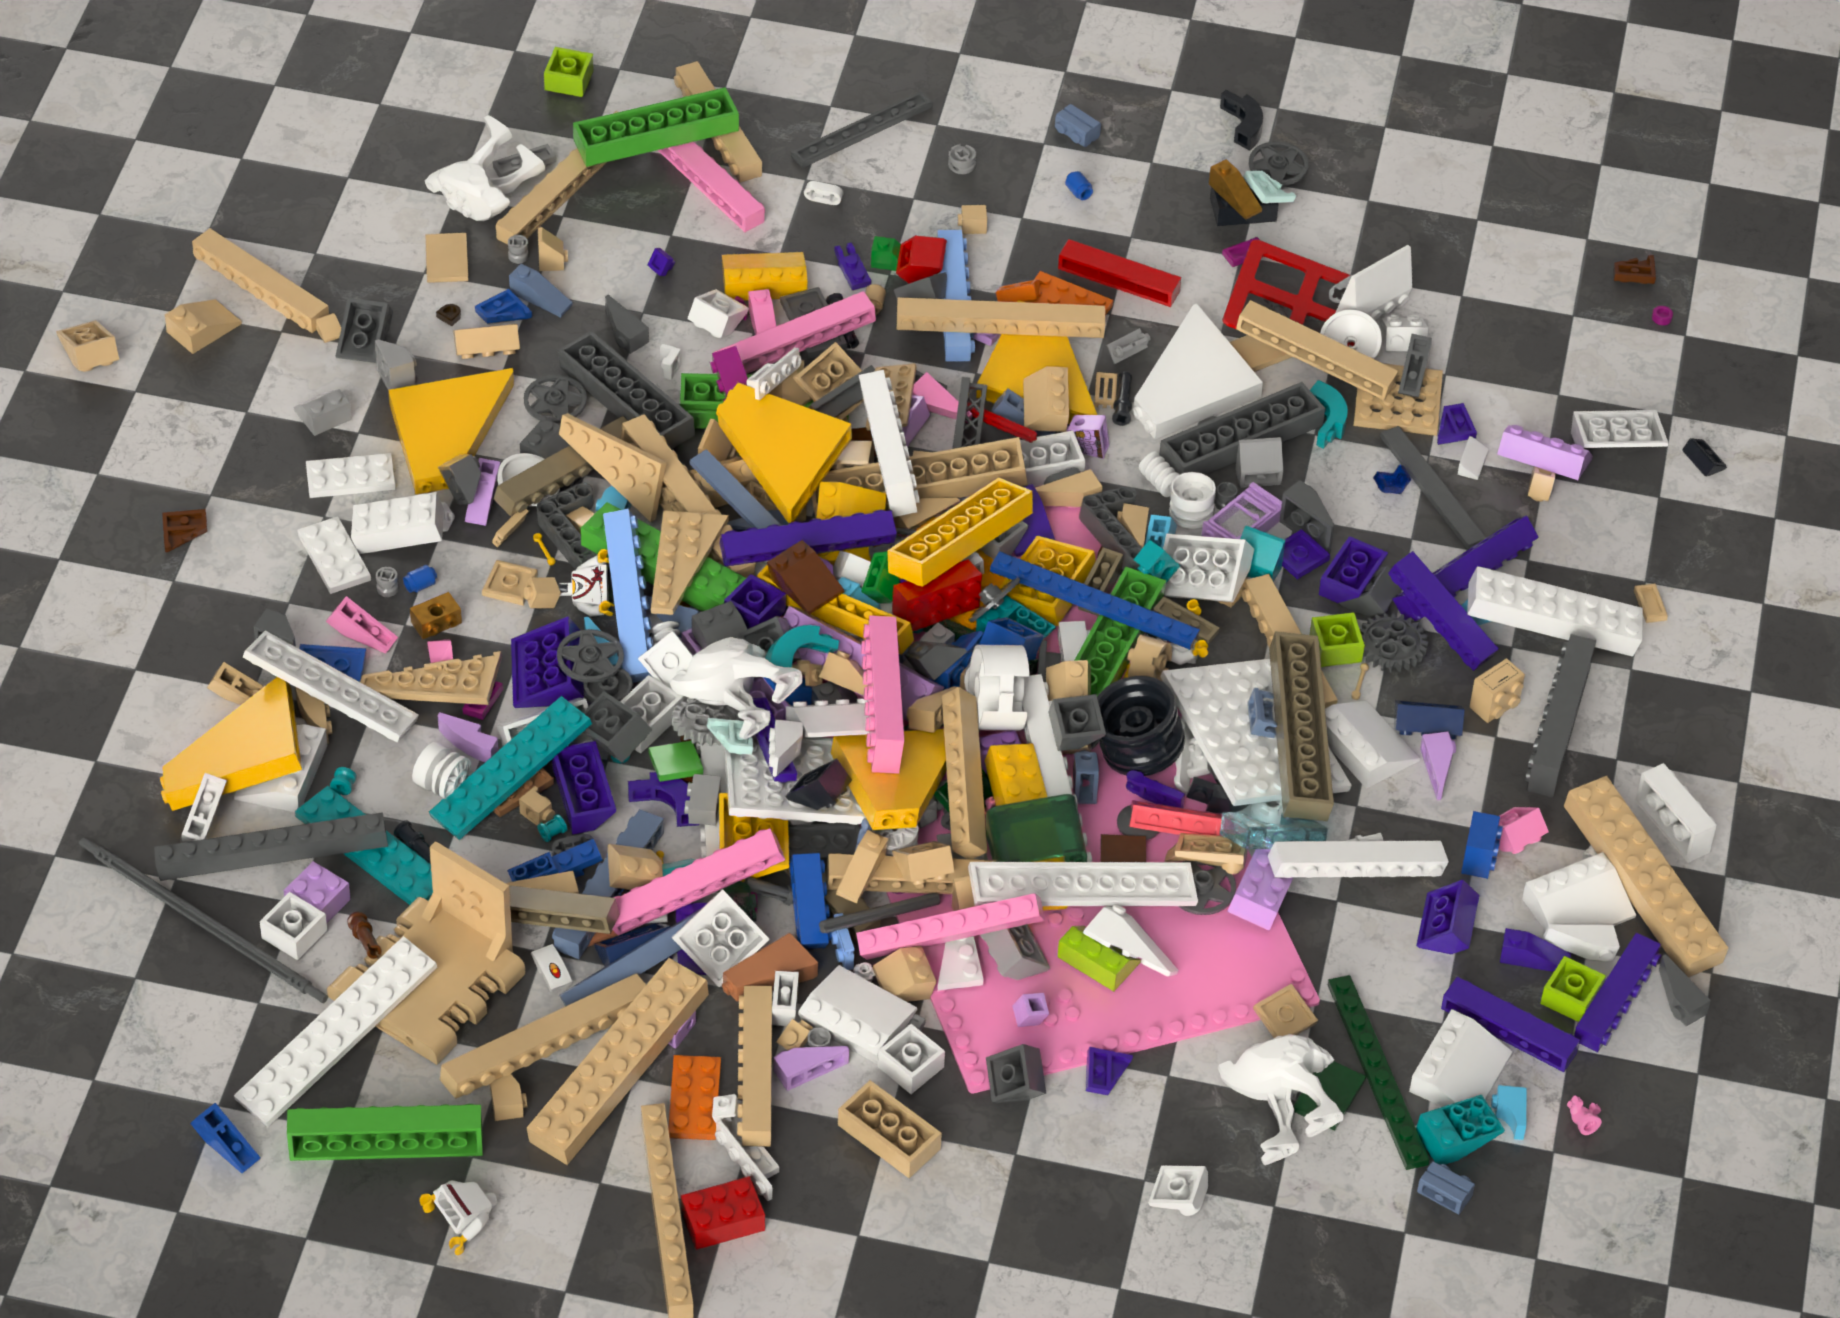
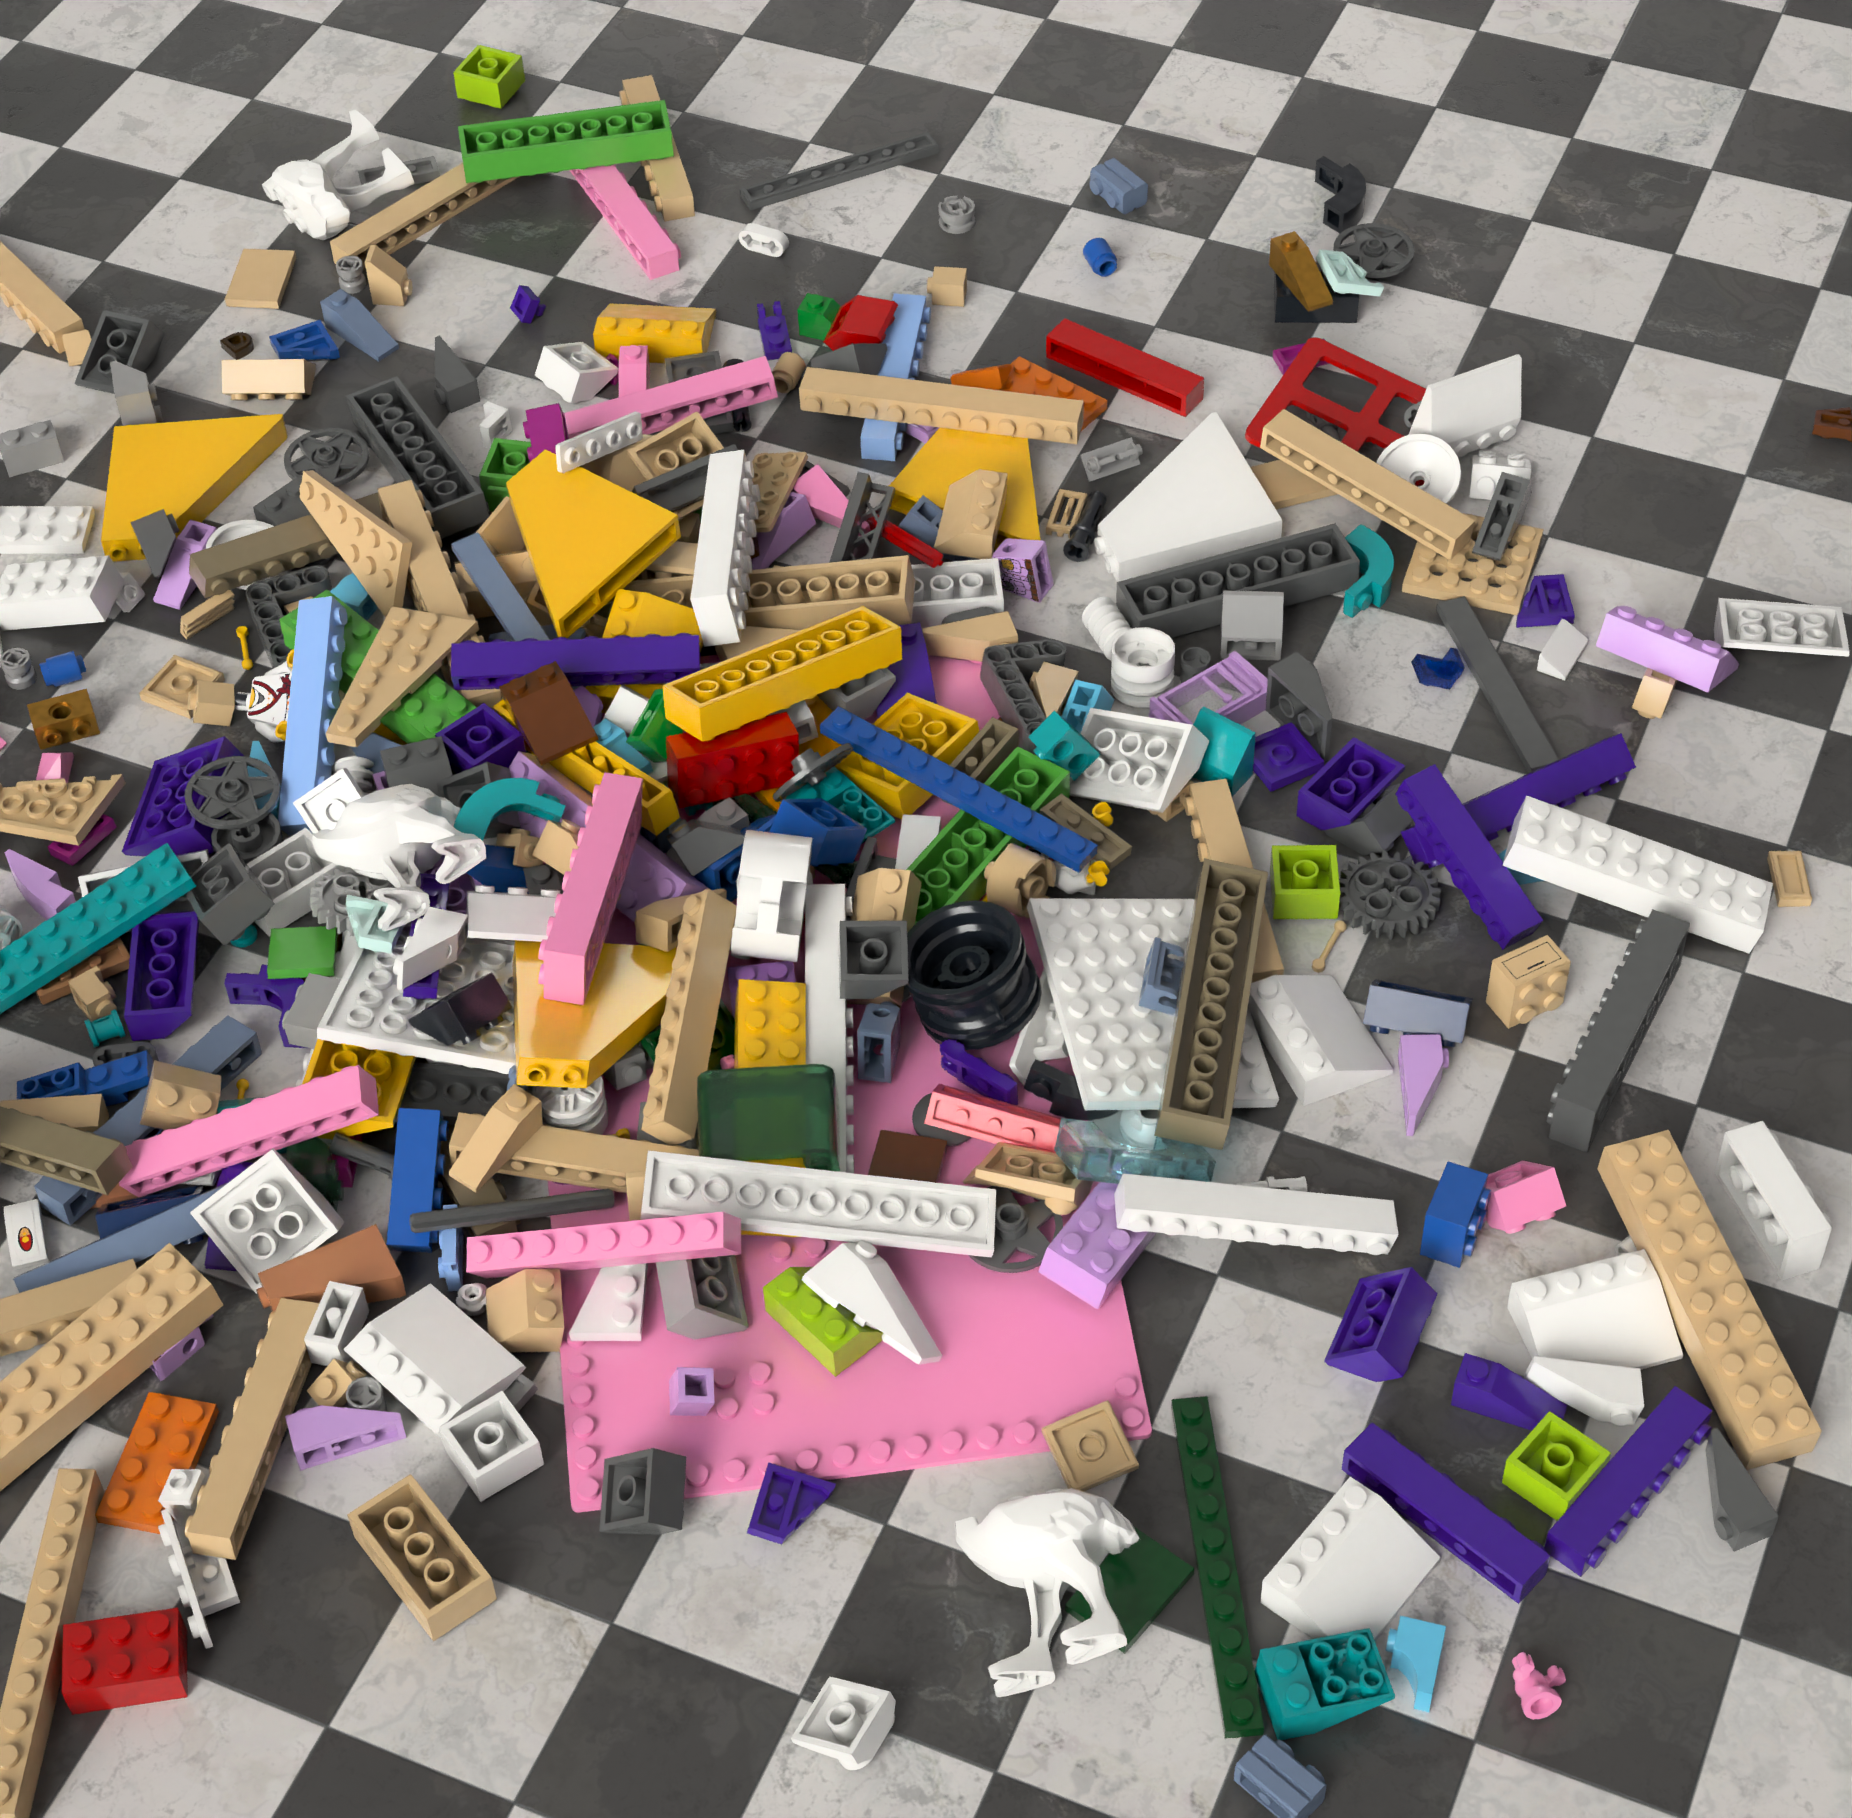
camera: 15 degrees right, 0 degrees up
tan slope [892,841,955,885] -> none

